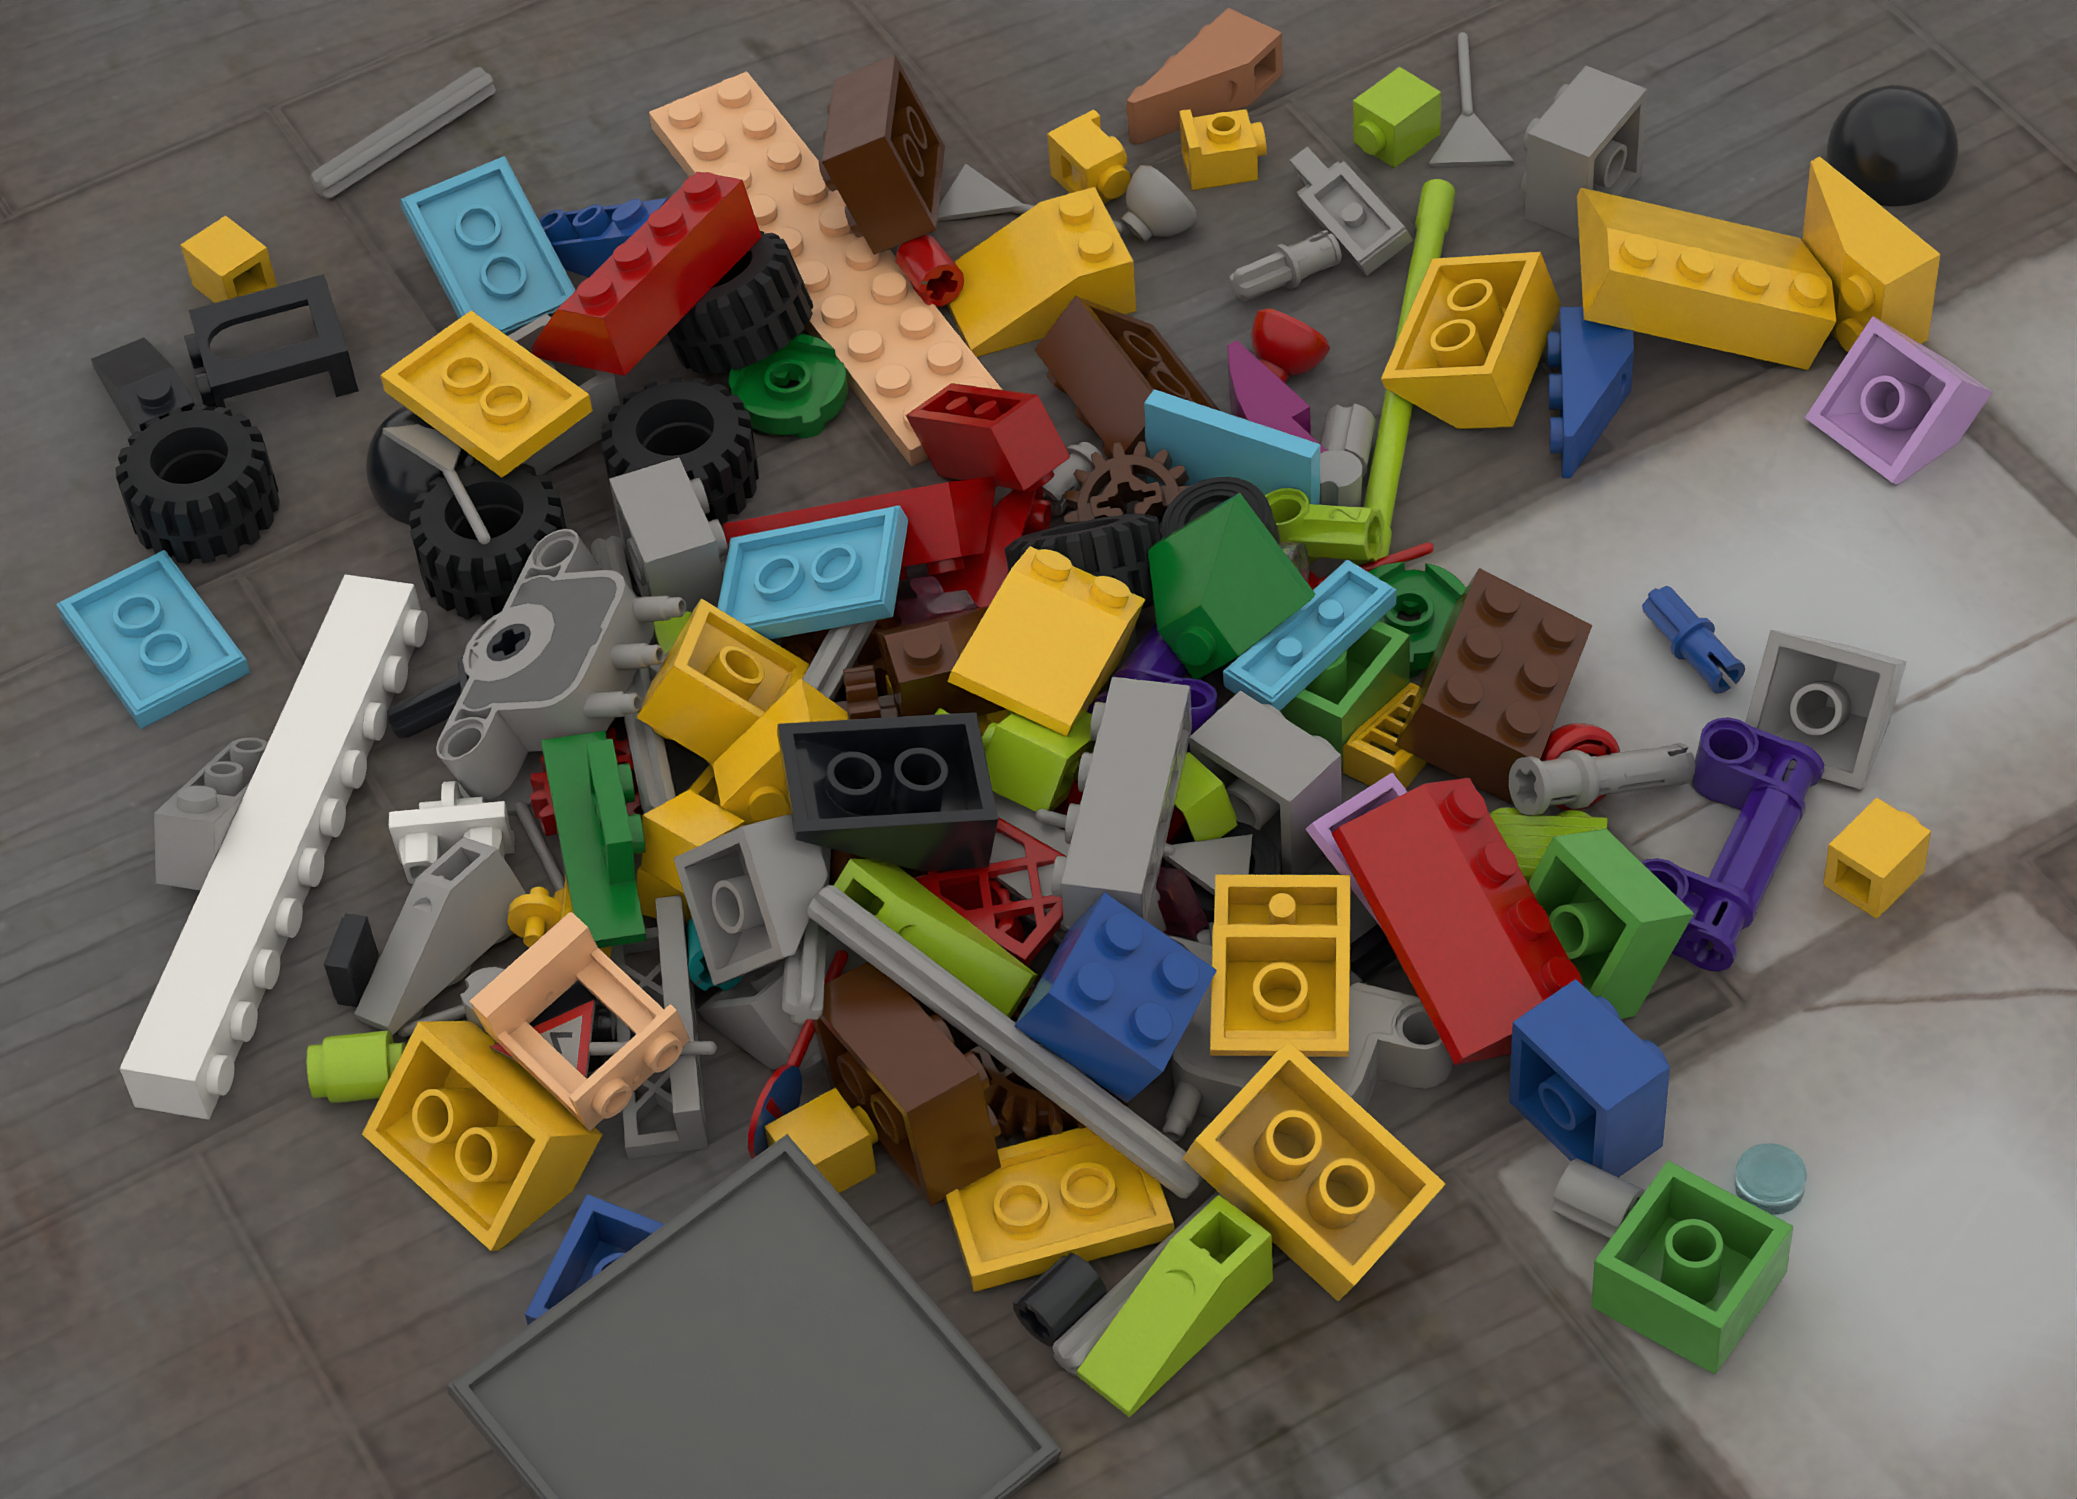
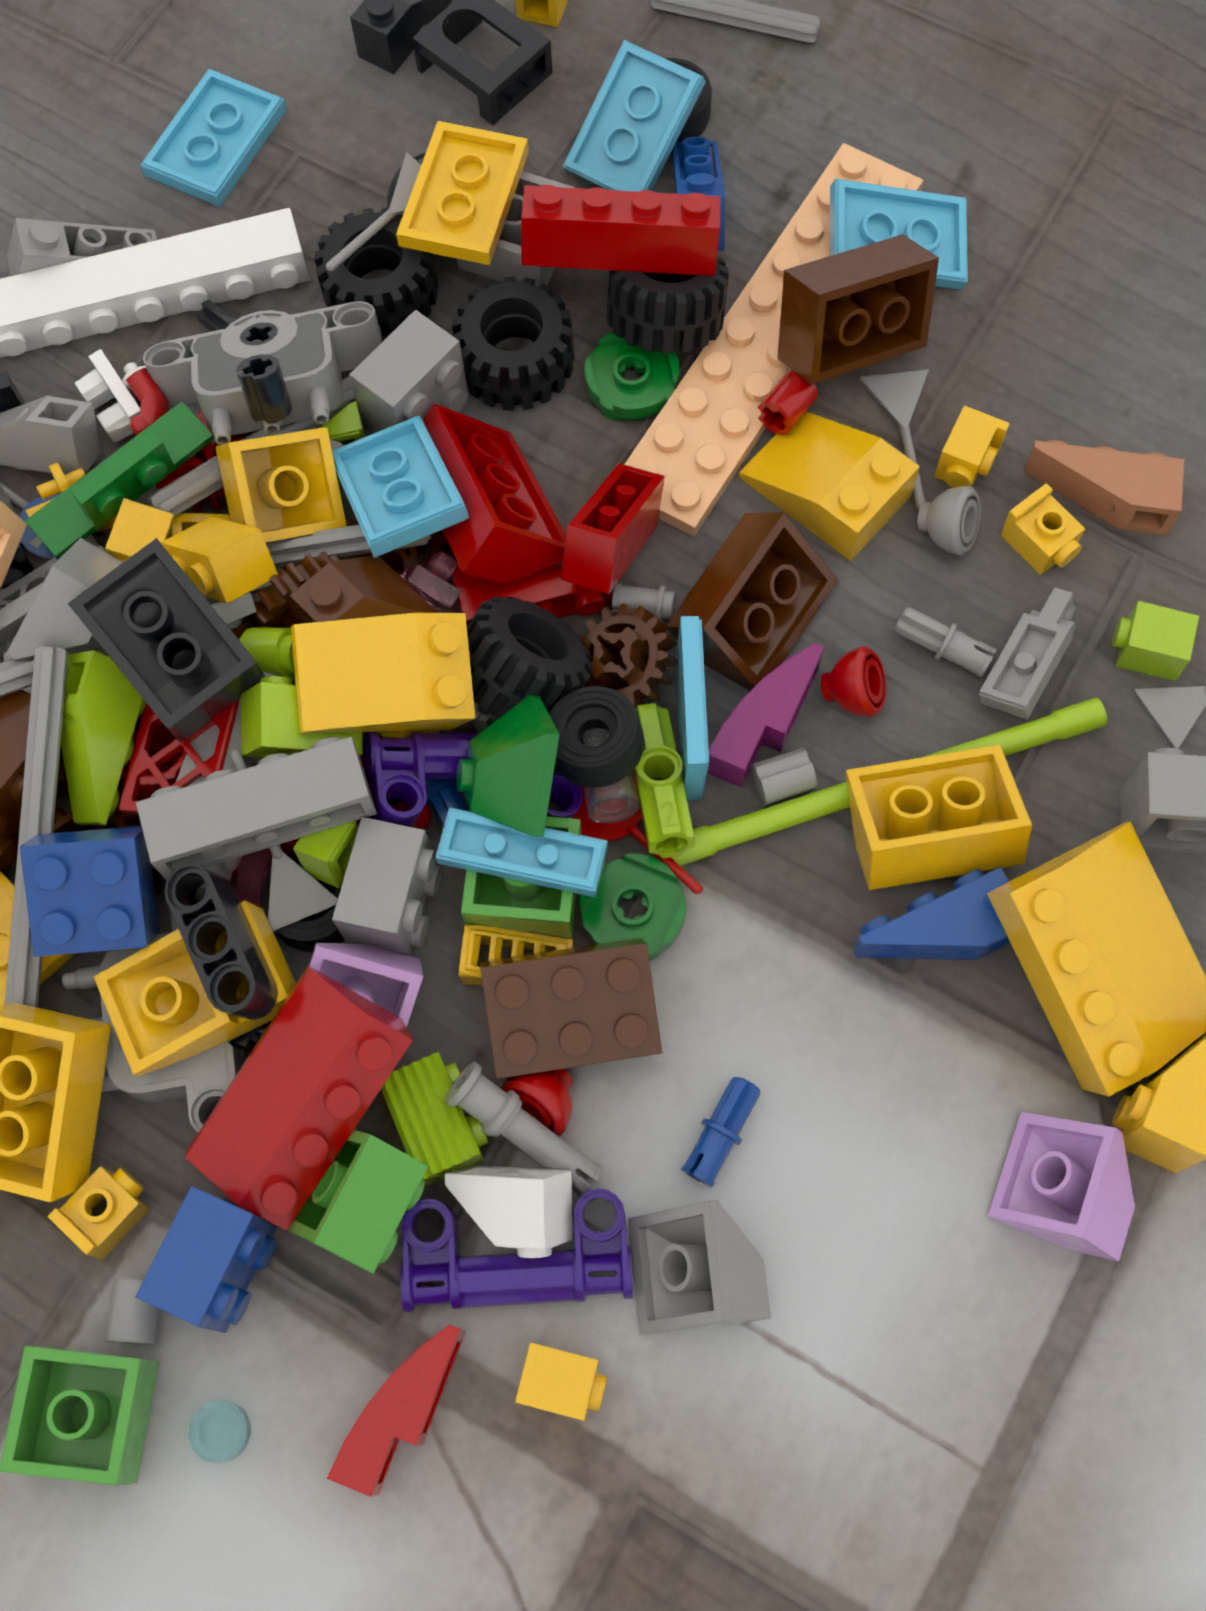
camera: 60 degrees right, 20 degrees up
black tyre [116,405,280,564] -> none
light grey piece [1320,450,1363,507] -> none
none -> yellow brick [47,1166,151,1260]
none -> red arm [126,368,169,436]
none -> black beam [164,863,278,1020]
none -> black piece [236,354,292,424]
none -> red slope [327,1325,466,1497]
none -> white slope [445,1165,573,1258]
none -> medium azure tile [830,178,968,290]

